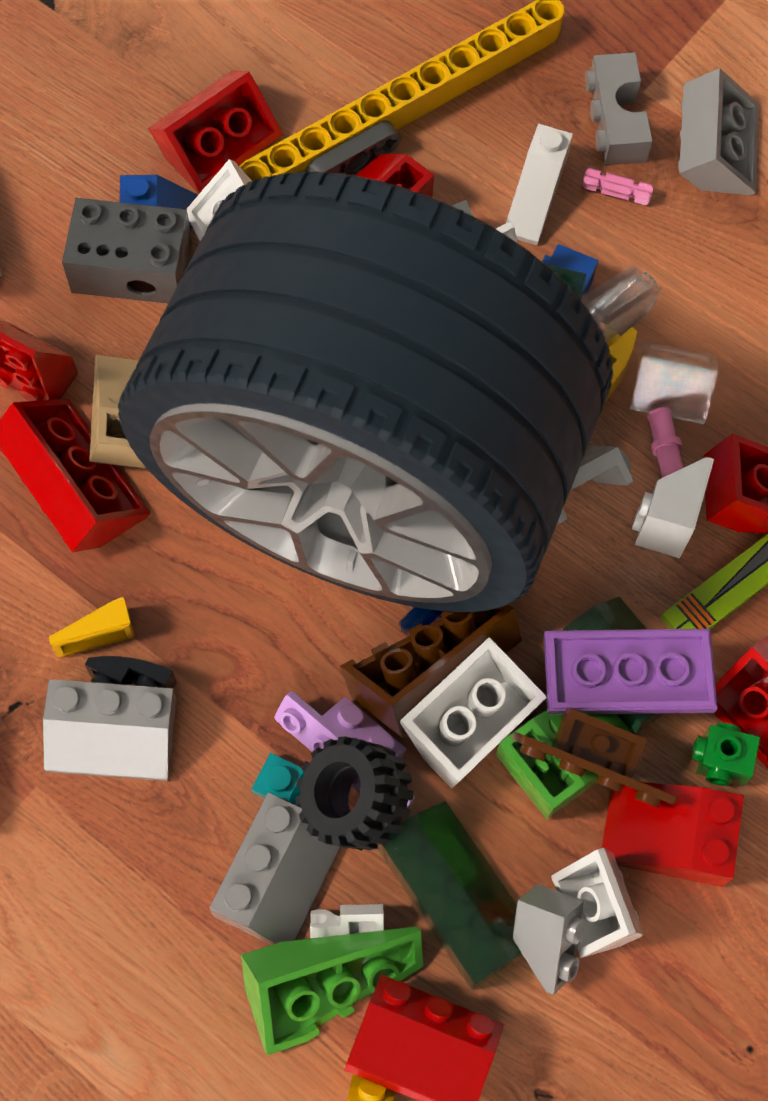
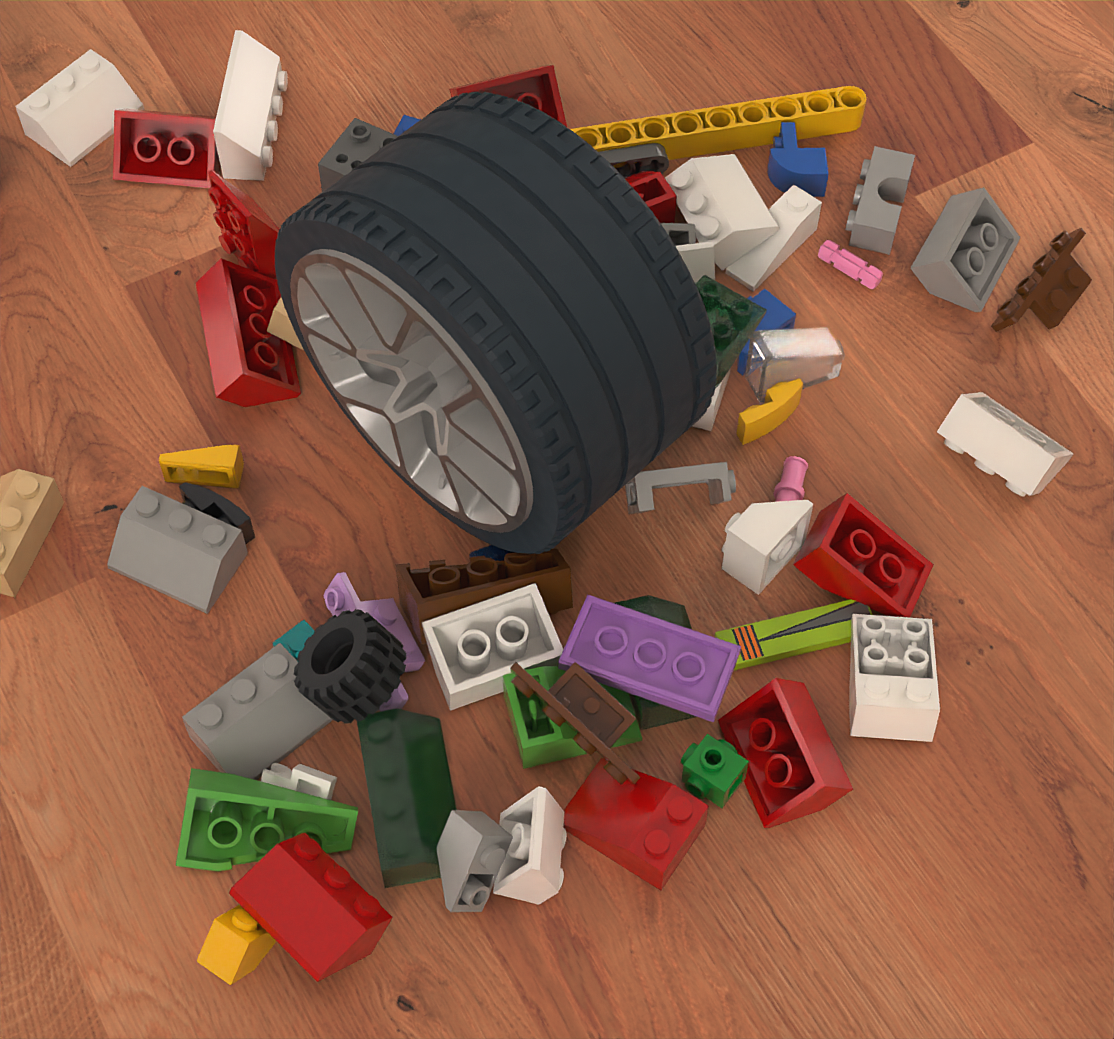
camera: 25 degrees right, 10 degrees down
clear slope [630,340,719,424] -> none
none -> white slope [665,154,780,271]
none -> blue brick [767,122,829,197]

